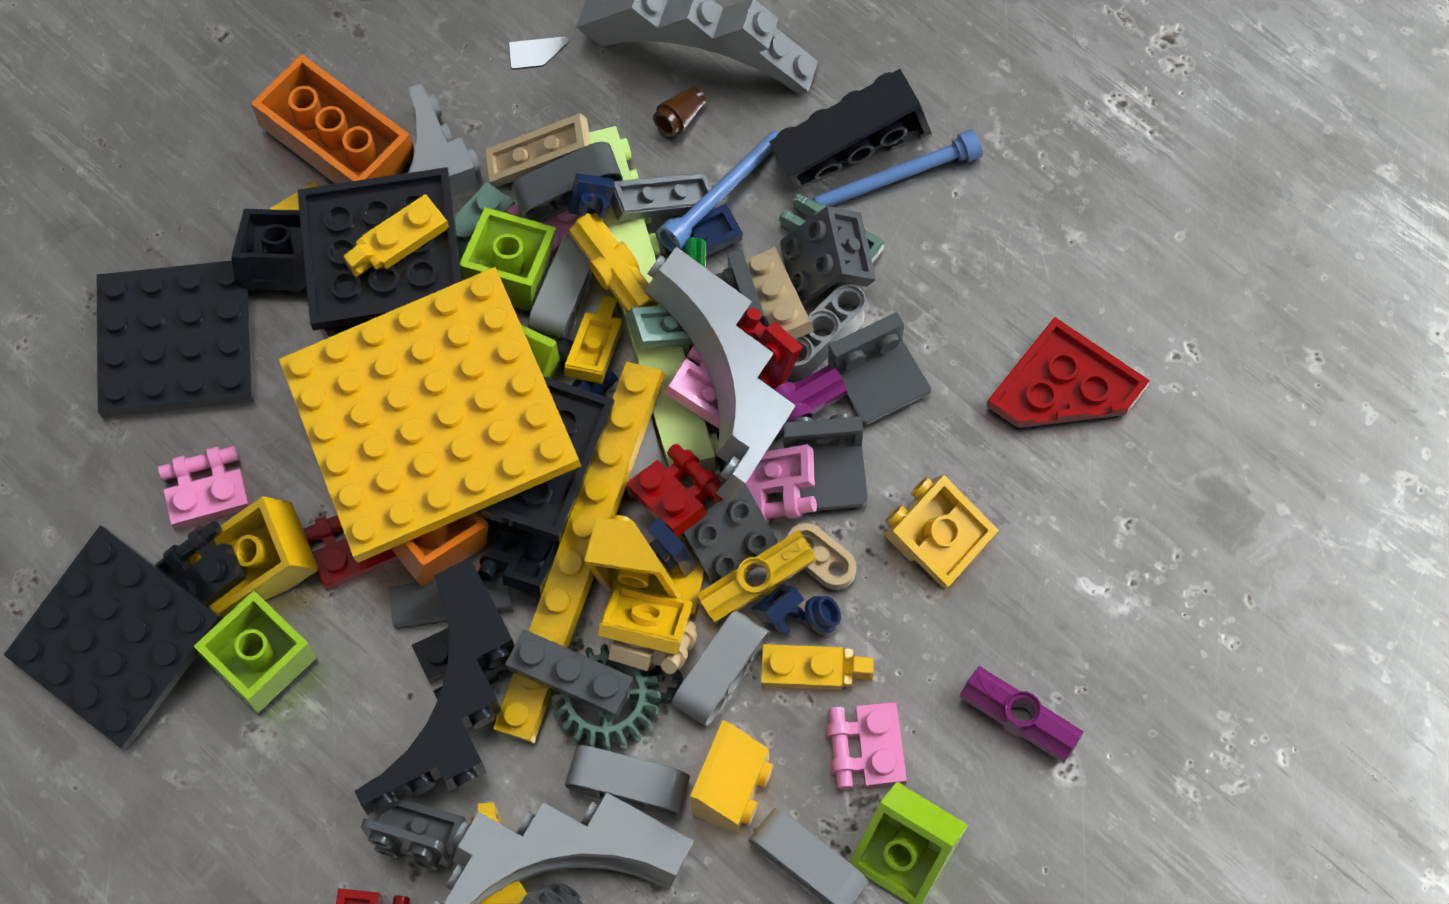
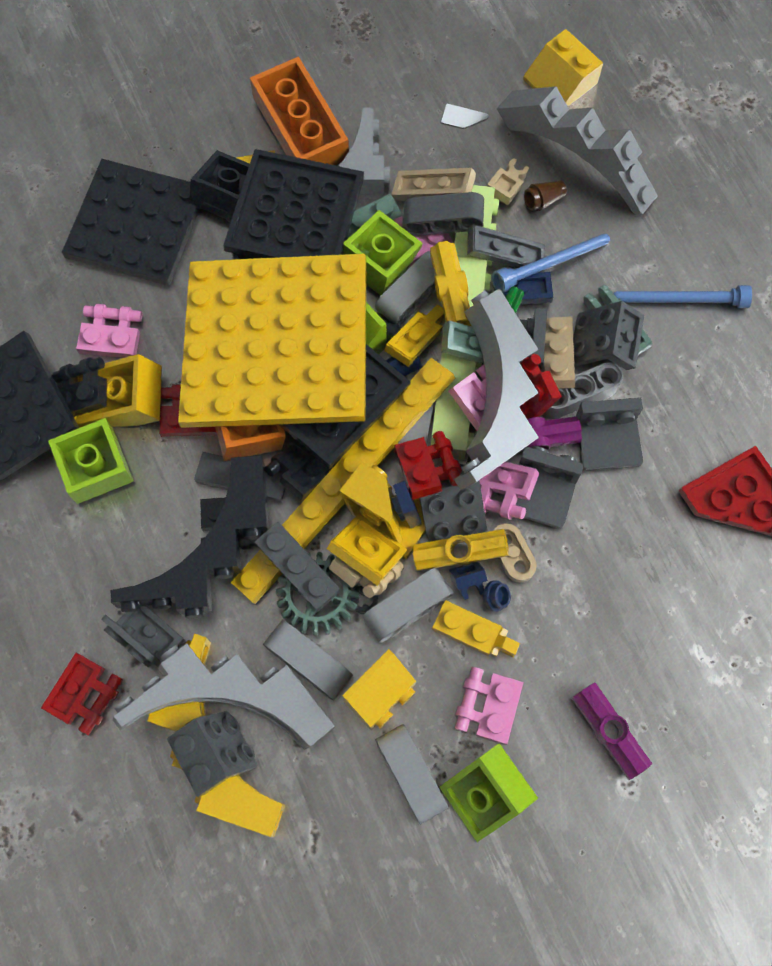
camera: 20 degrees right, 5 degrees up
yellow hinge [343,194,449,277] -> none
dark blue tile [567,173,615,219] -> none
black wedge [769,69,932,191] -> none
yellow plate [883,475,999,588] -> none
none -> tan plate [487,158,529,205]

